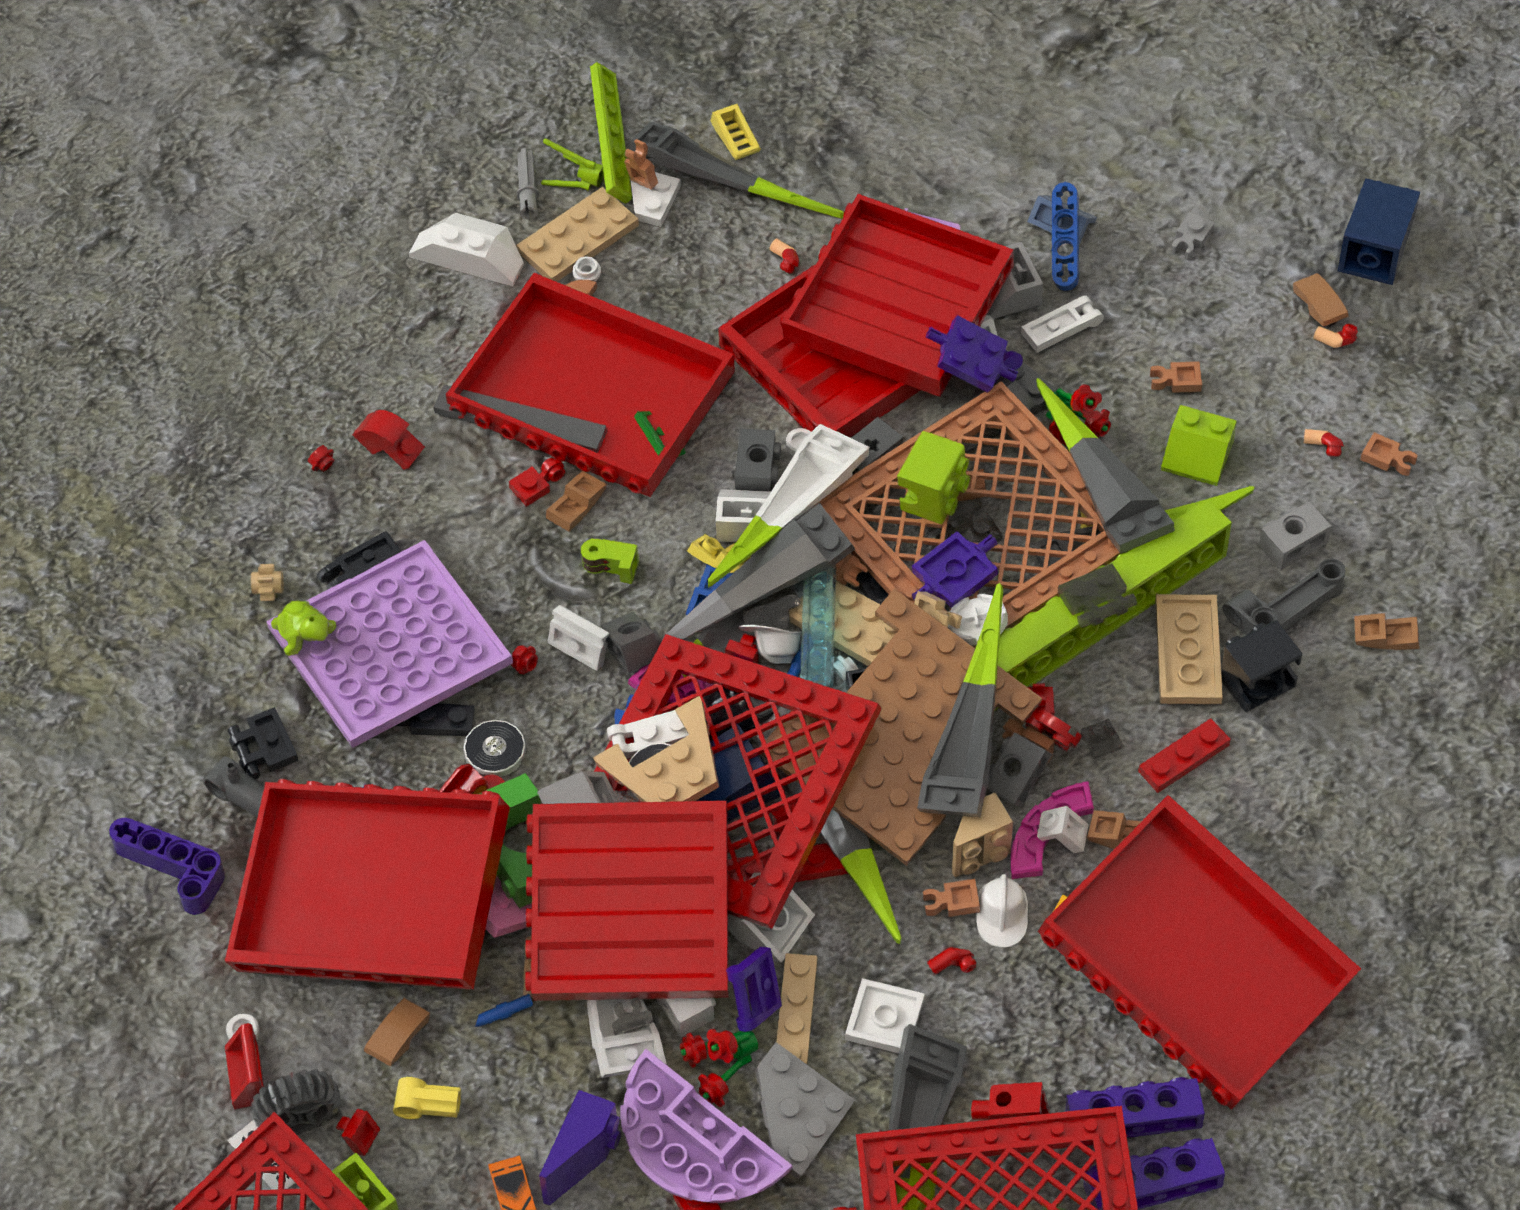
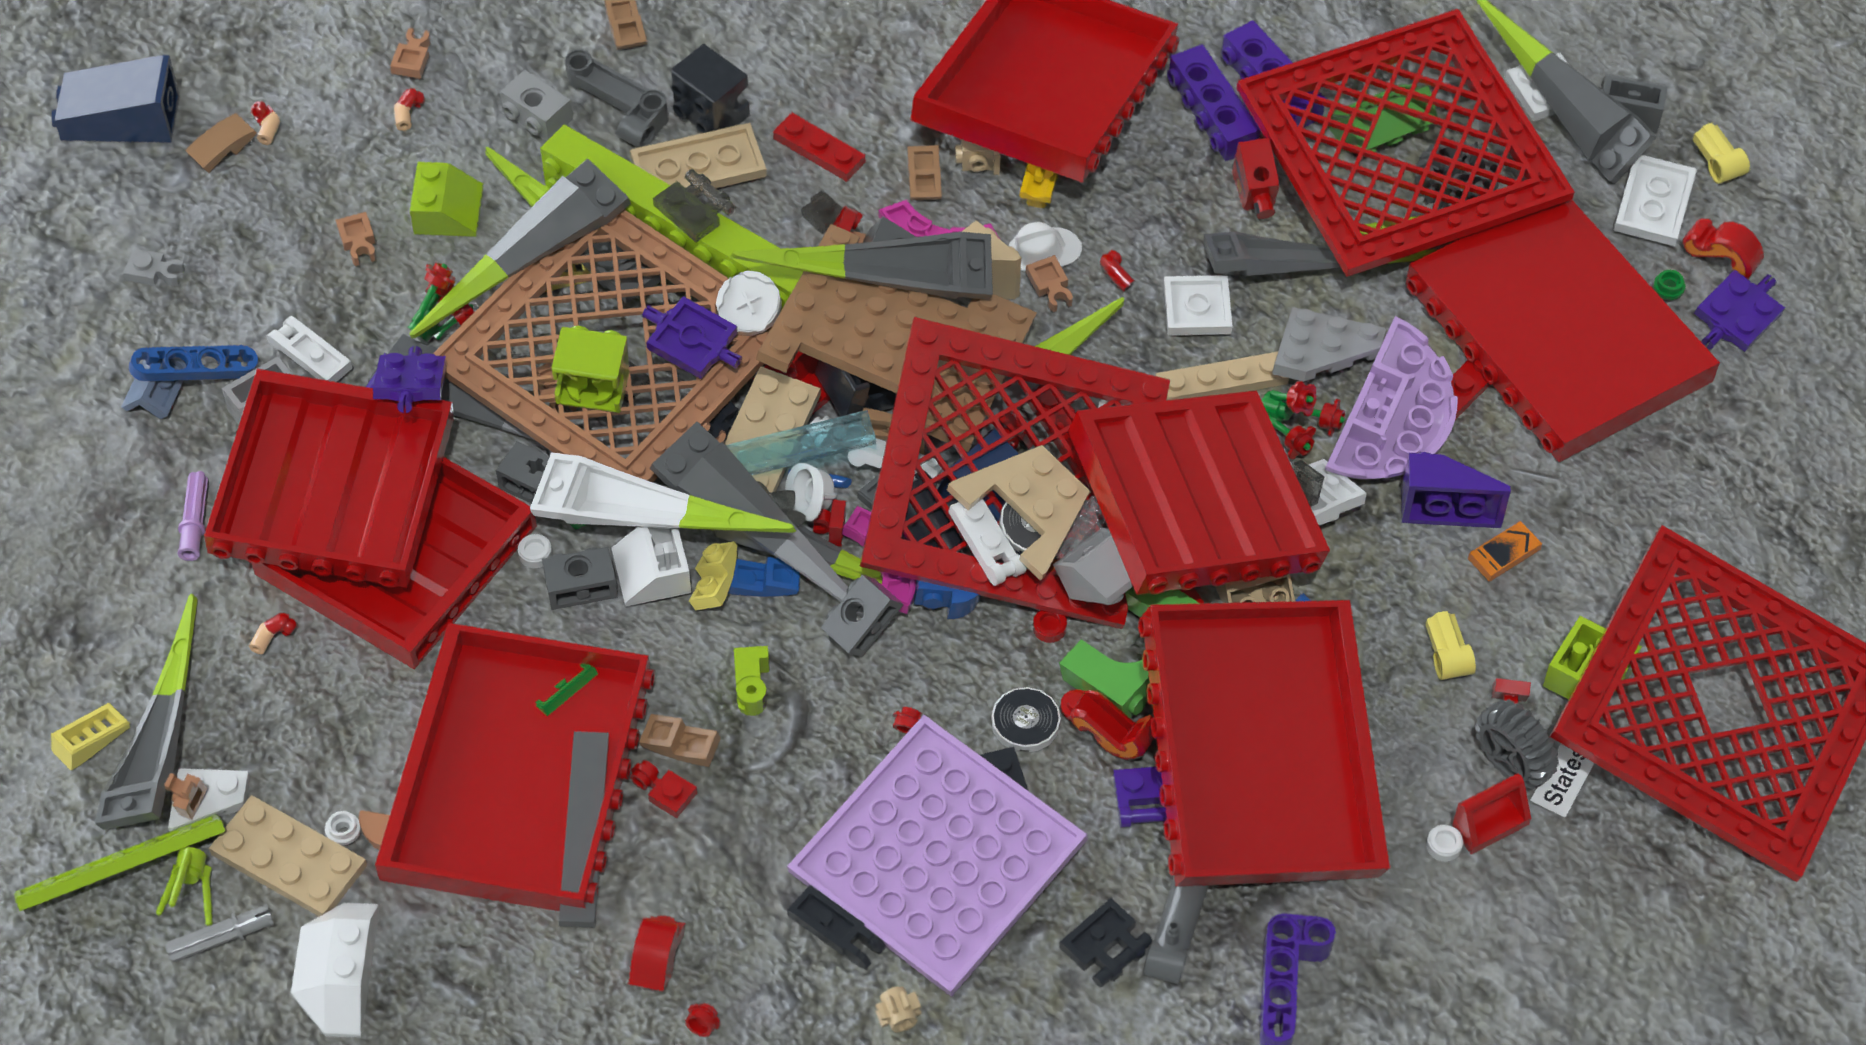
camera: 110 degrees left, 0 degrees up
lime animal [271,600,336,656] -> none
medium nougat slope [364,998,430,1067] -> none
white plate [548,605,609,671] -> none
dark purple plate [726,947,782,1032] -> none
tan plate [914,591,962,628] -> none
white bracket [1037,806,1089,853] -> none

